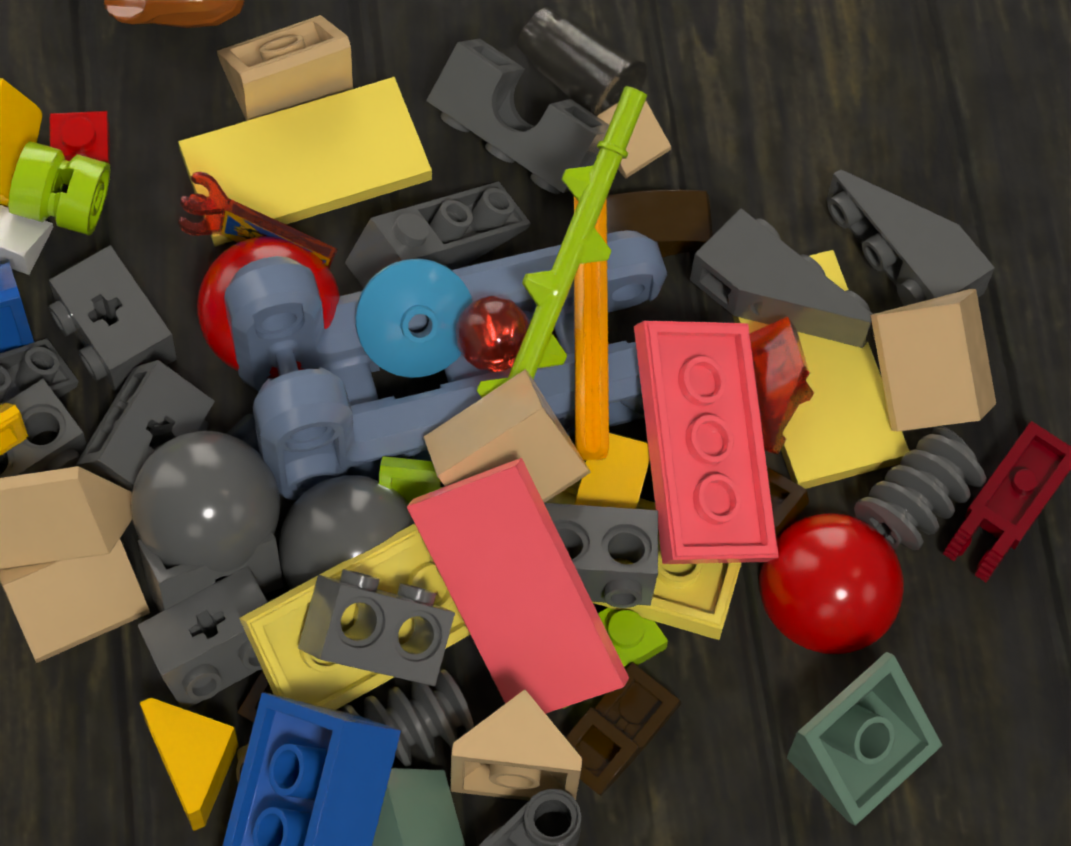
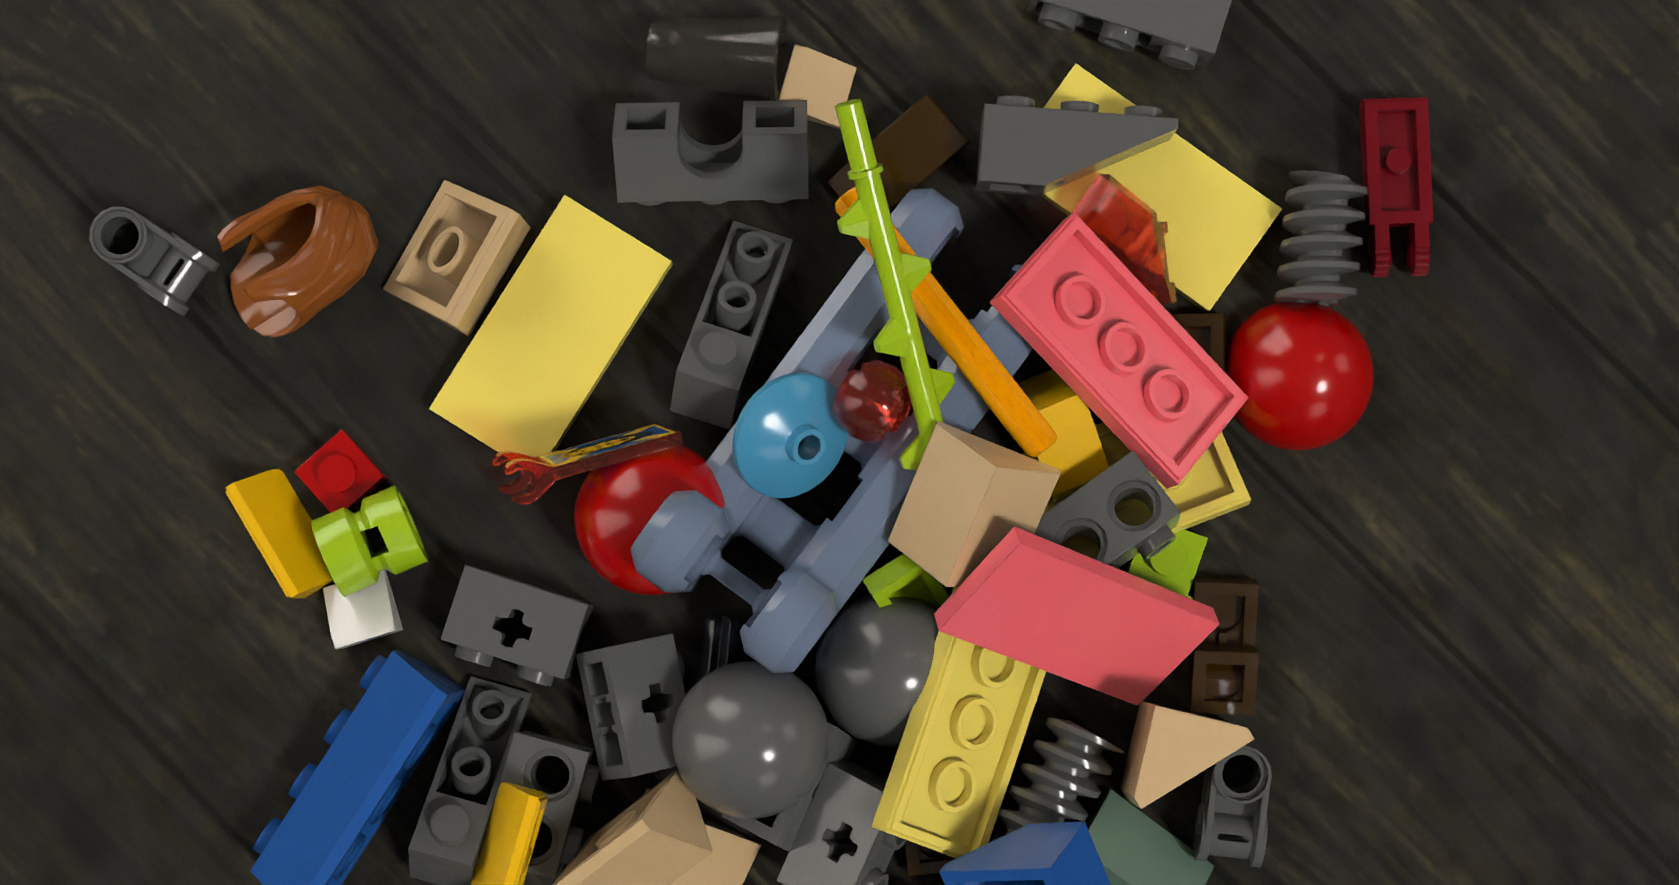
camera: 30 degrees left, 20 degrees up
dark grey brick [298,569,455,686] -> none
sand green slope [787,652,942,826] -> none
tan slope [871,289,996,431] -> none

